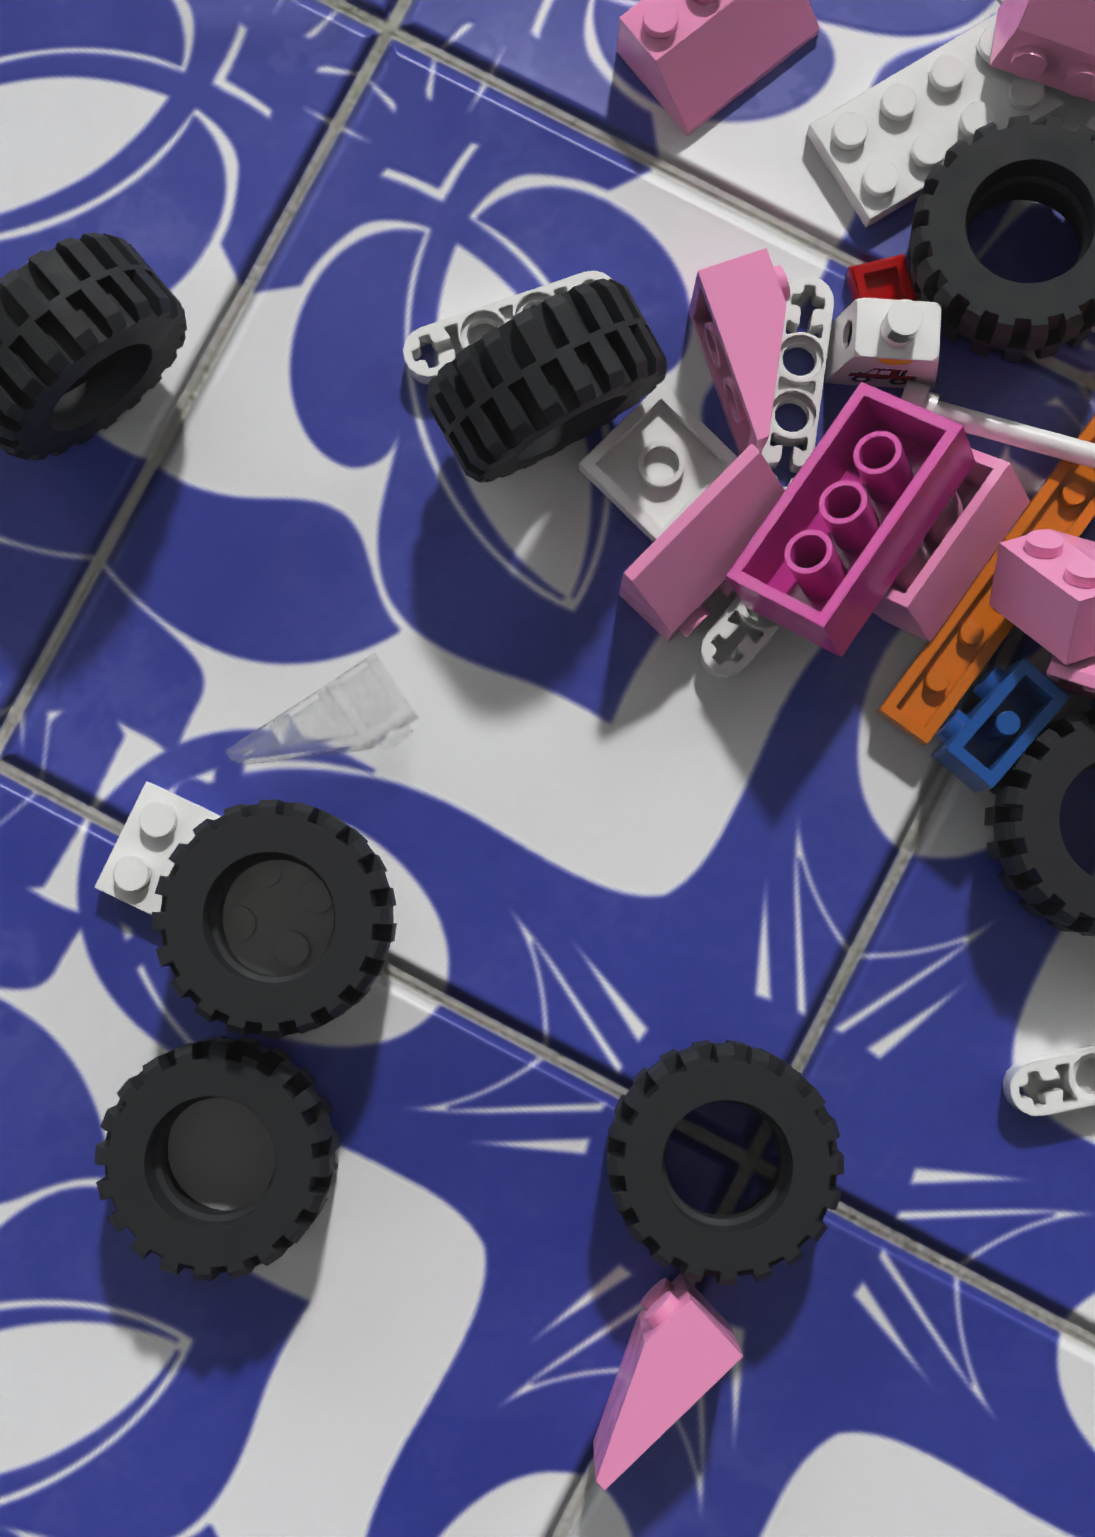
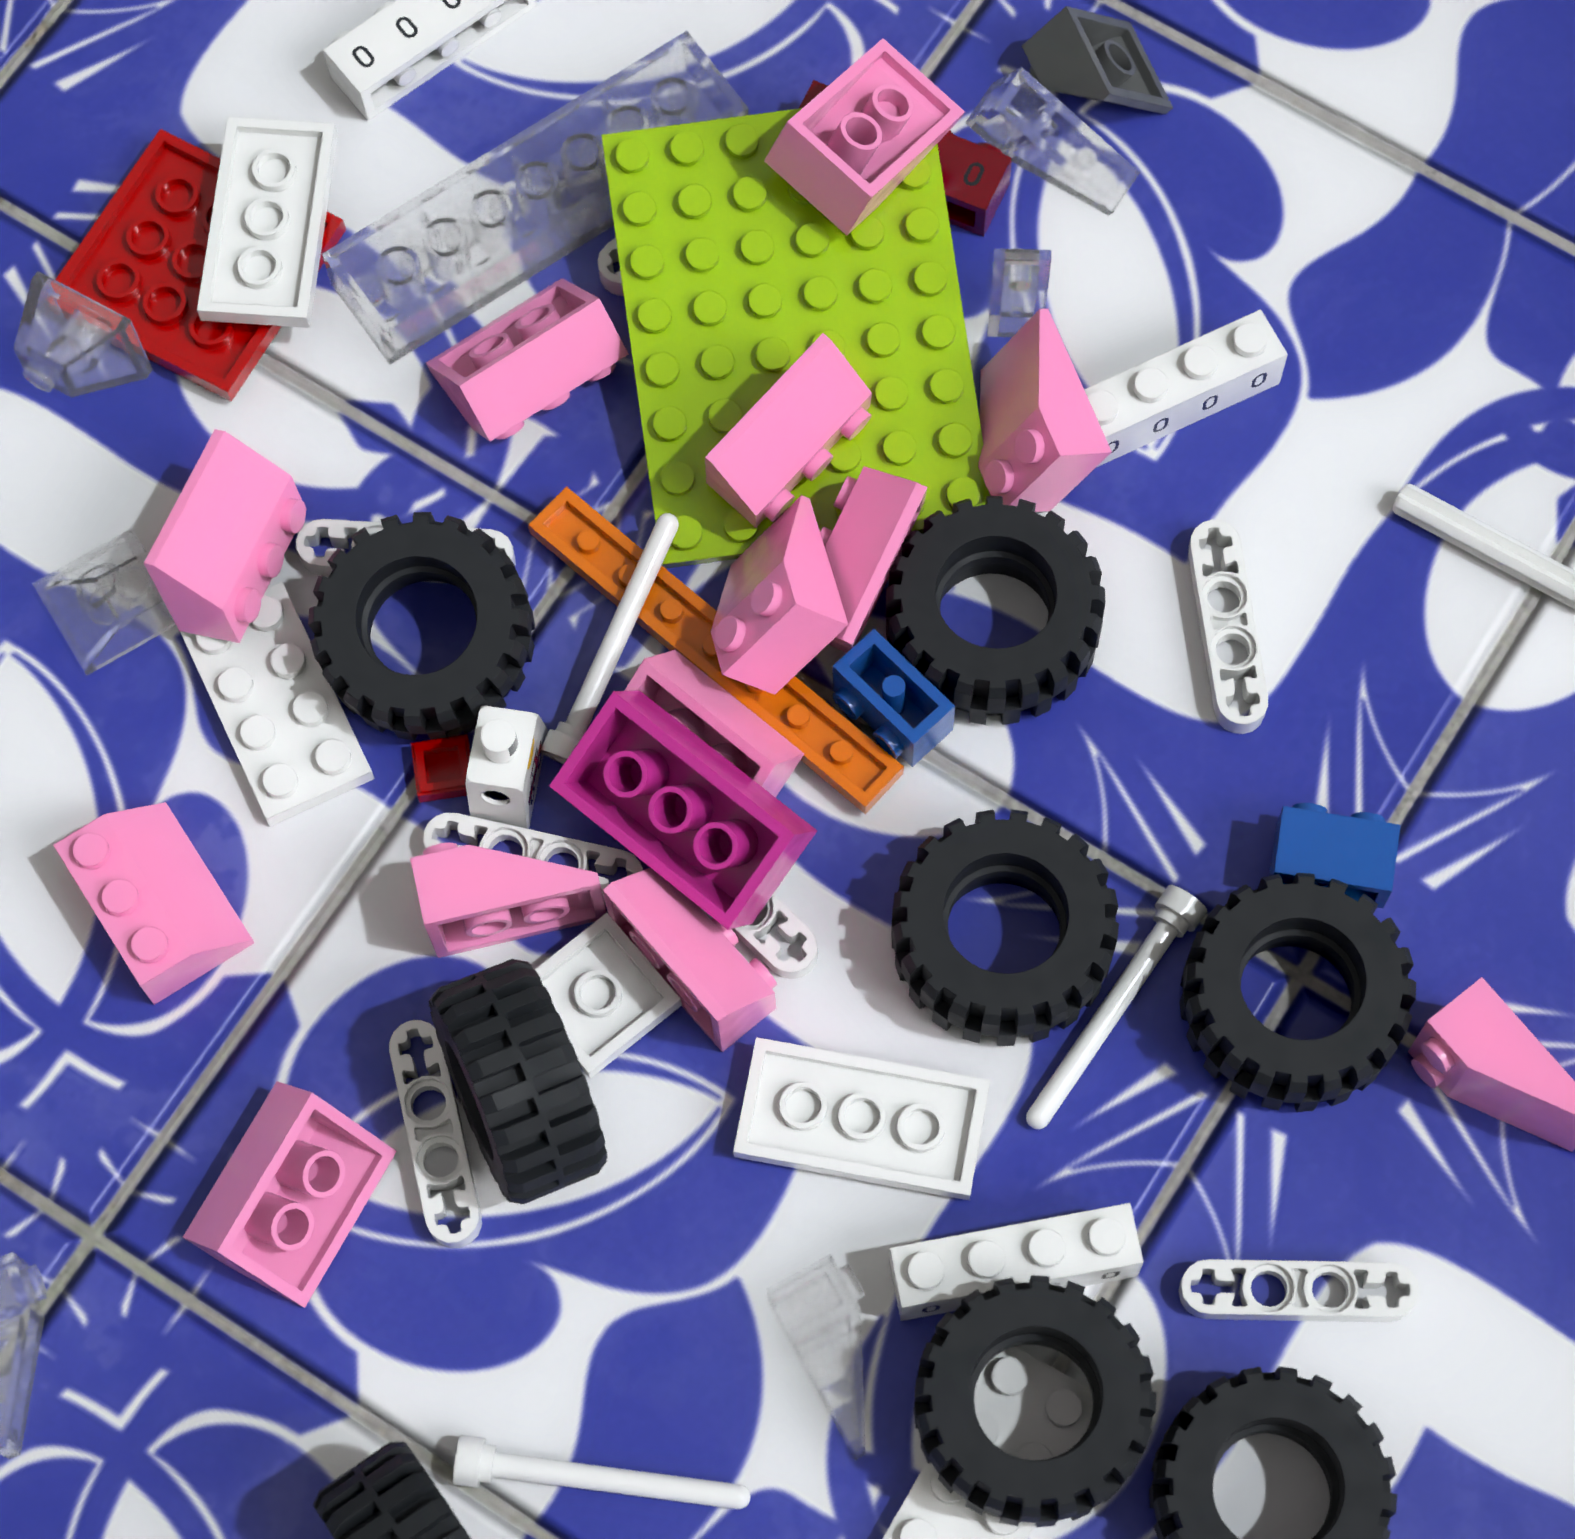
camera: 85 degrees left, 15 degrees down
none -> bright pink slope [183,1081,397,1308]
none -> white piece [453,1435,751,1509]
none -> white plate [733,1037,990,1200]
none -> white brick [889,1203,1144,1321]
none -> black tyre [891,809,1119,1046]
none -> white piece [1026,885,1207,1130]
none -> white beam [1178,1259,1420,1322]
none -> blue brick [1269,803,1400,909]

